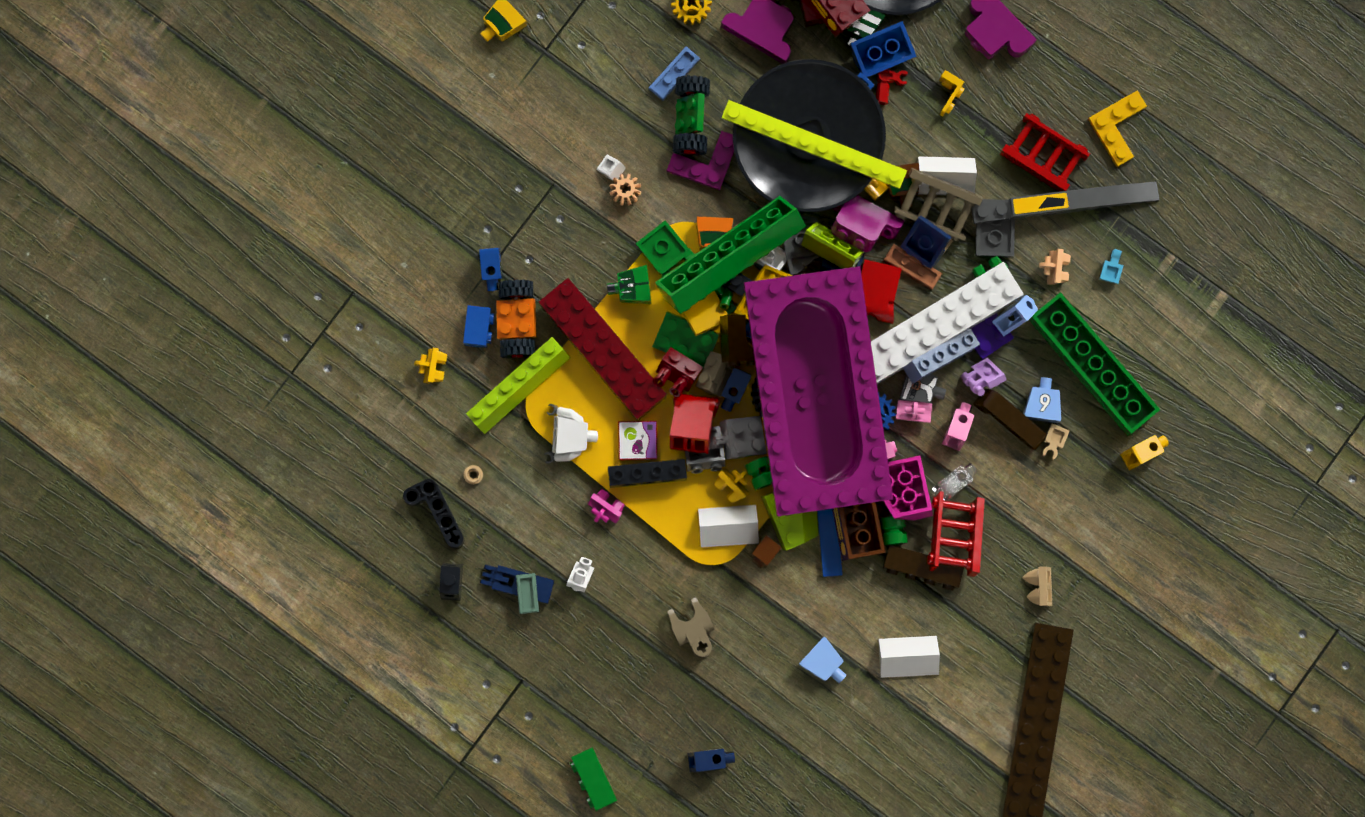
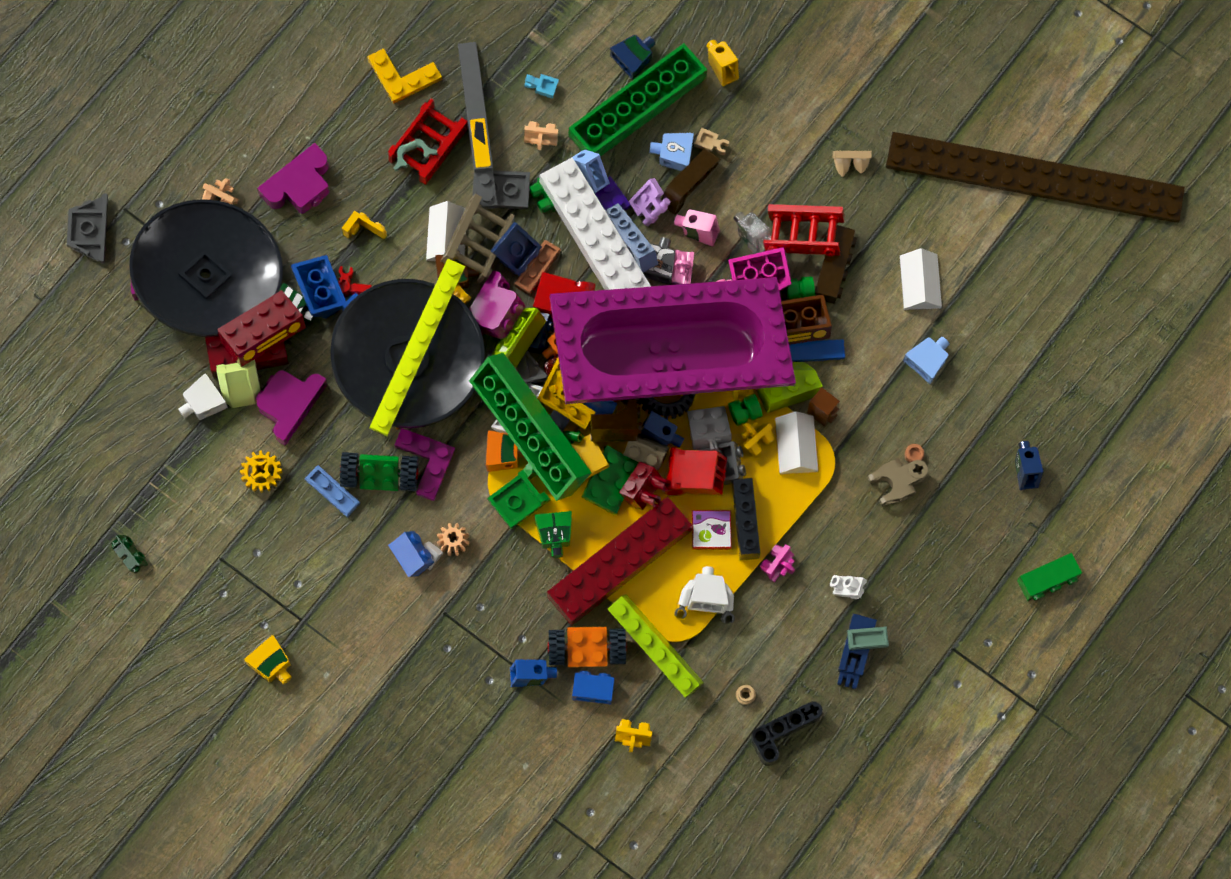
camera: 90 degrees left, 10 degrees down
black torso [439,563,463,601] -> none
none -> brick [388,531,434,577]
none -> sand green helmet [394,139,438,172]
none -> dark blue torso [610,35,656,80]
none -> nougat tile [905,444,924,463]

